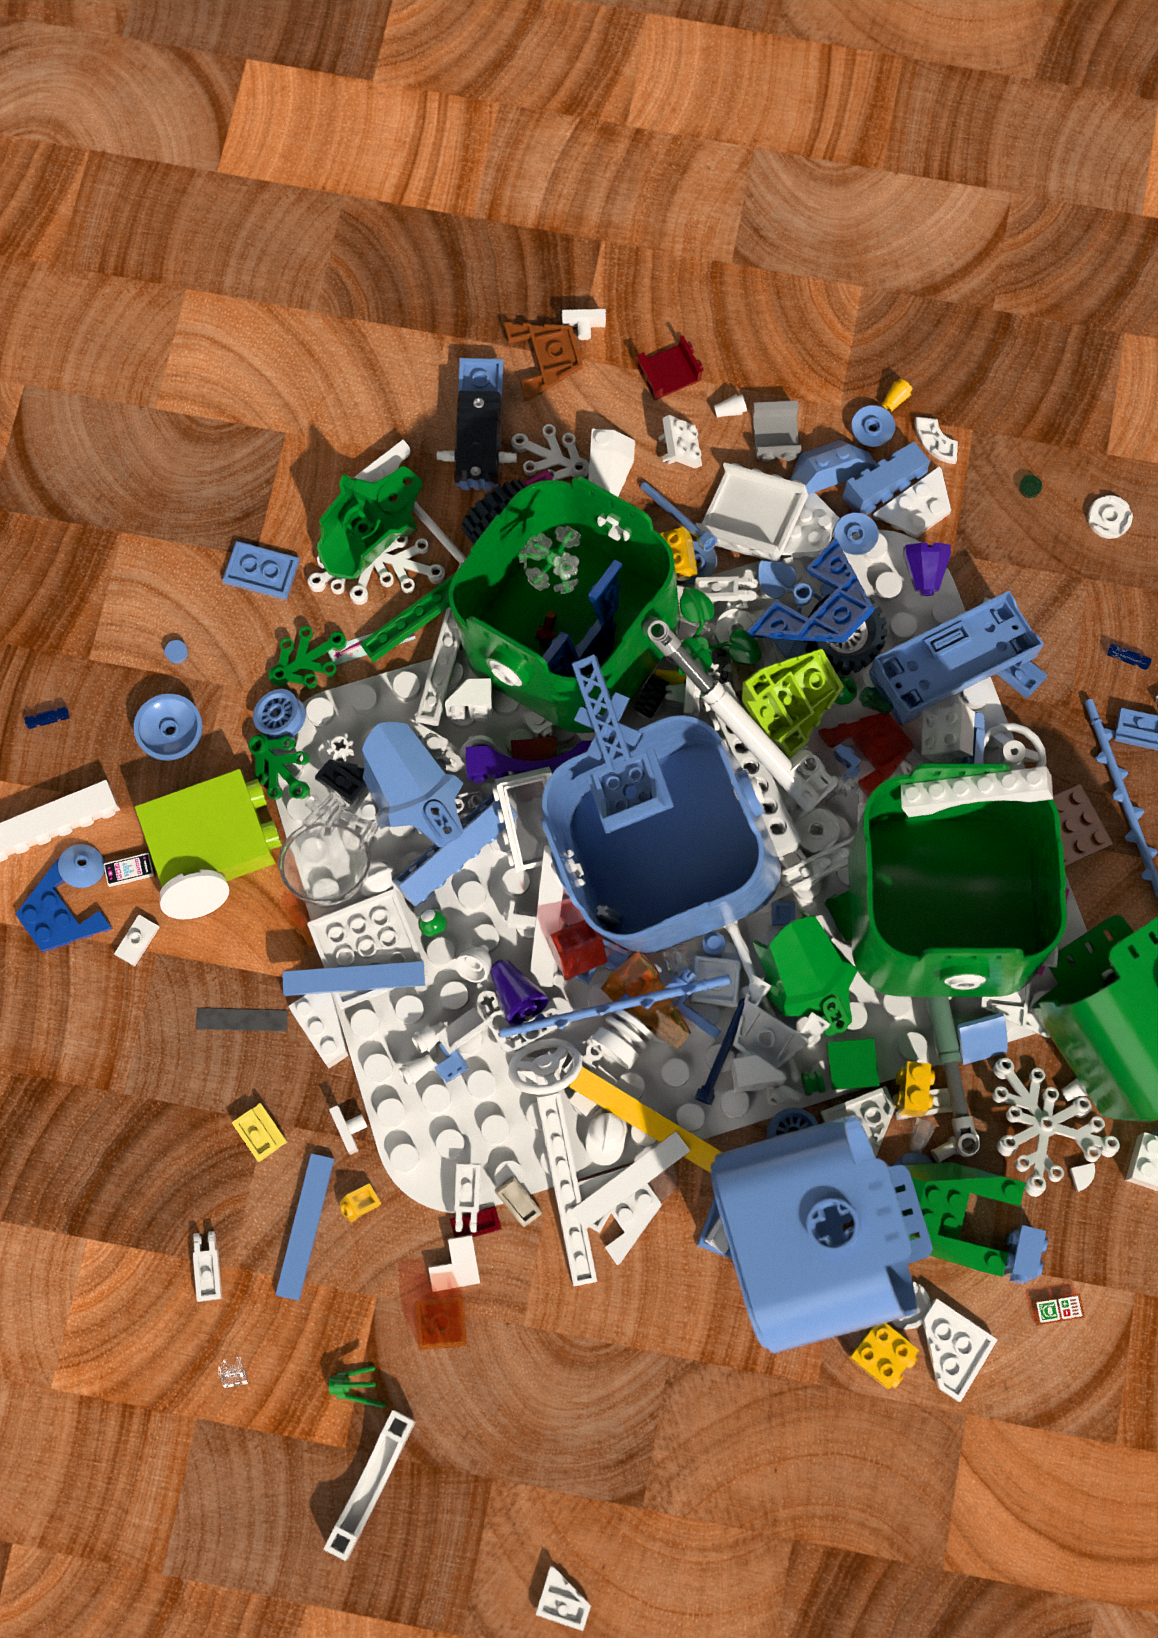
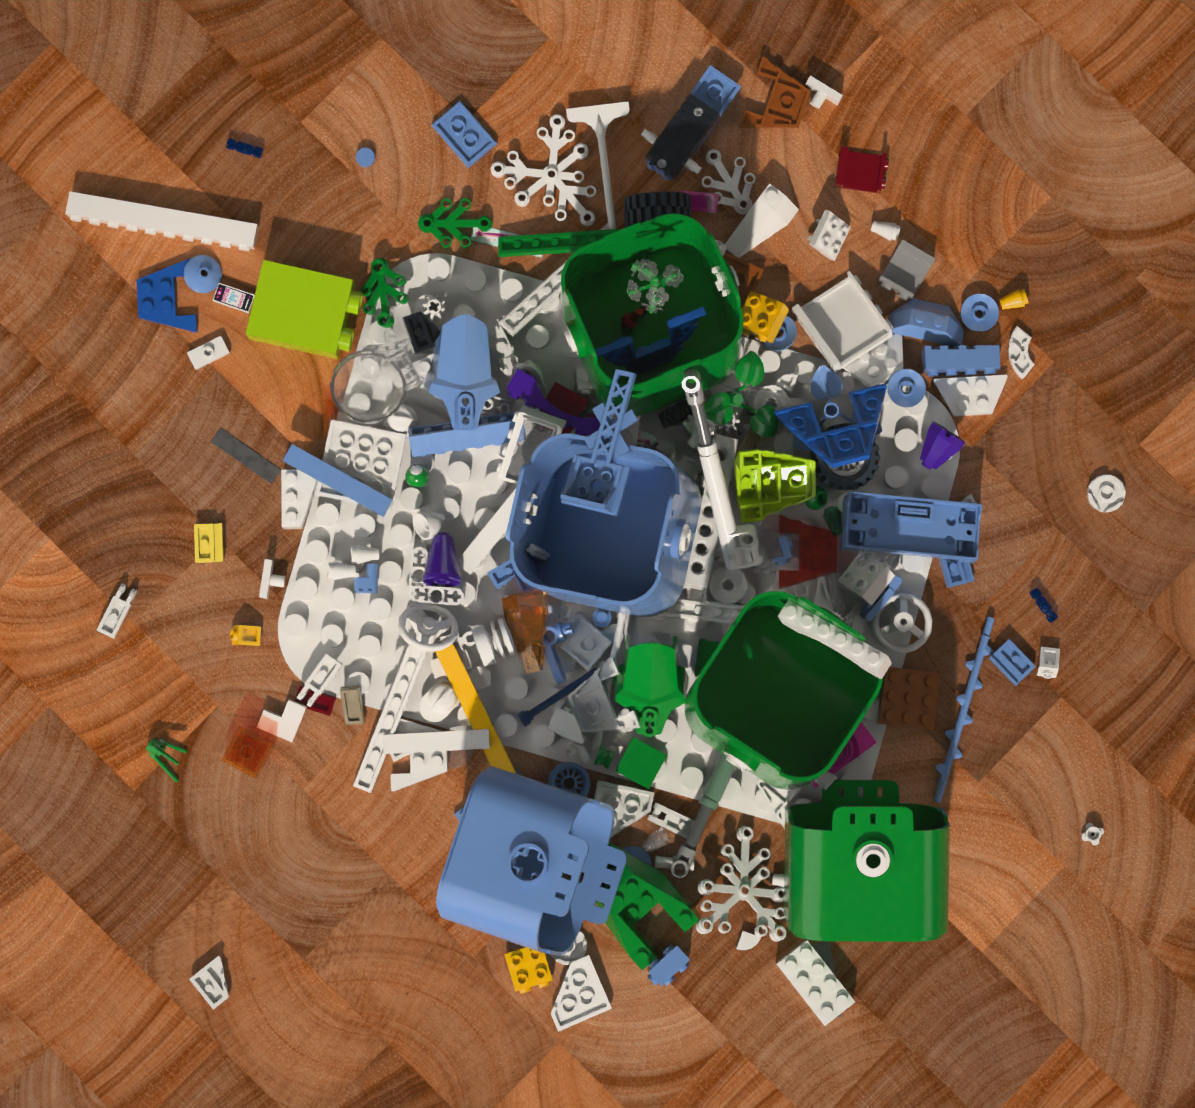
camera: 35 degrees right, 10 degrees up
medium blue dish [134,694,203,760] -> none
white tile [159,869,229,919] -> none
clear tile [218,1357,248,1388] -> none
medium blue wheel [253,689,306,740] -> none
medium blue tile [276,1154,335,1301] -> none
green piece [317,466,423,579] -> none
white arch [324,1410,416,1561] -> none
white panel [436,1007,493,1054] -> none
white slope [445,678,493,722] -> none
medium blue plant [500,974,731,1038] -> none
white bracket [503,900,536,931] -> none
clear red slope [546,920,608,981] -> none
medium blue piece [640,482,717,552] -> none
white hinge [694,576,758,601] -> none
medium blue plate [771,901,795,926] -> none
yellow brick [894,1061,935,1117] -> none
medium blue slope [957,1012,1008,1065] -> none
clear green tile [1019,475,1042,498] -> none
tile [1031,1294,1085,1326] -> none

